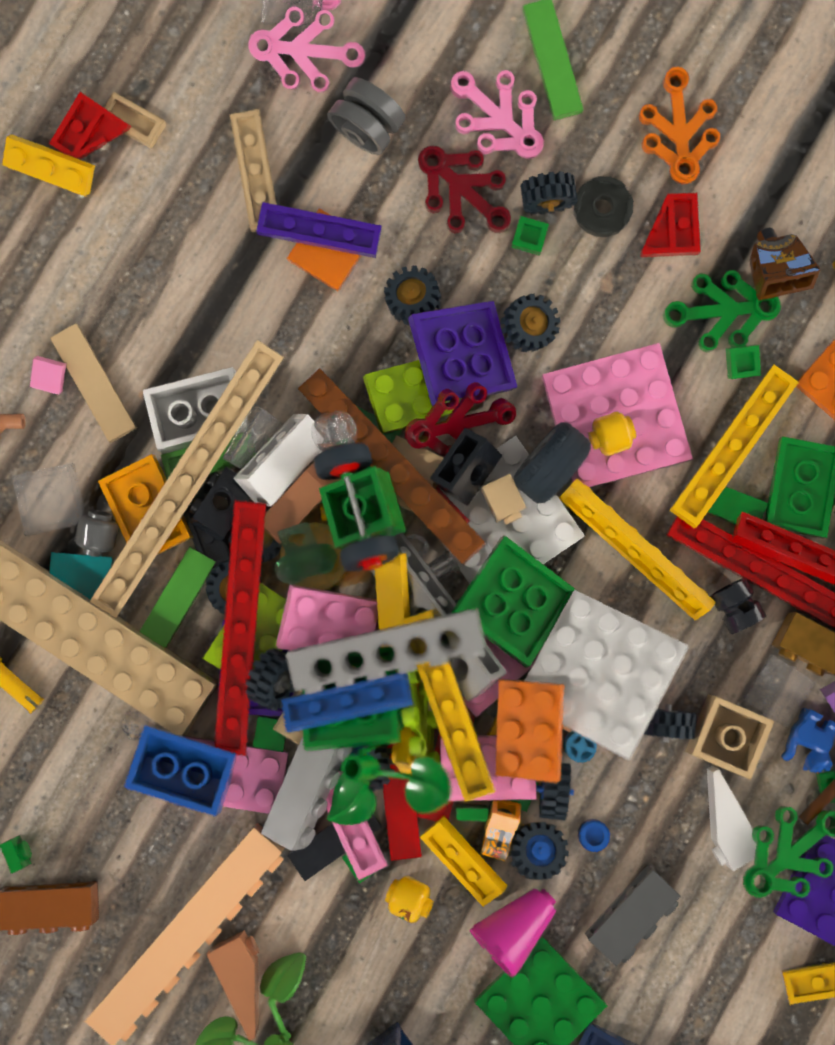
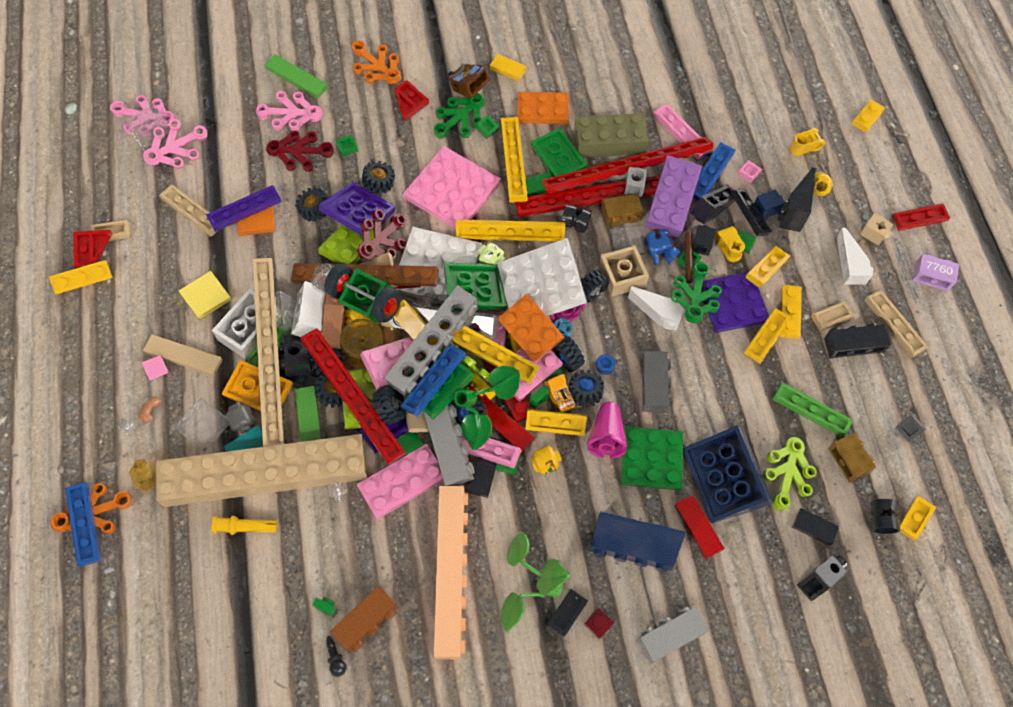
camera: 45 degrees left, 20 degrees down
blue slope [124,725,236,817] -> none
nougat slope [206,930,259,1041] -> none
clear green bracket [275,522,337,585] -> none
dark grey wheel [327,77,406,155] -> none
black brick [430,428,503,506] -> none
tan brick [481,474,526,525] -> none
black wheel [514,422,591,504] -> none
black wheel [520,171,578,215] -> none
pearl dark grey tile [573,176,634,237] -> none
yellow head [588,411,637,456] -> none
none -> light yellow tile [179,271,232,320]
none -> yellowish green head [478,243,505,264]

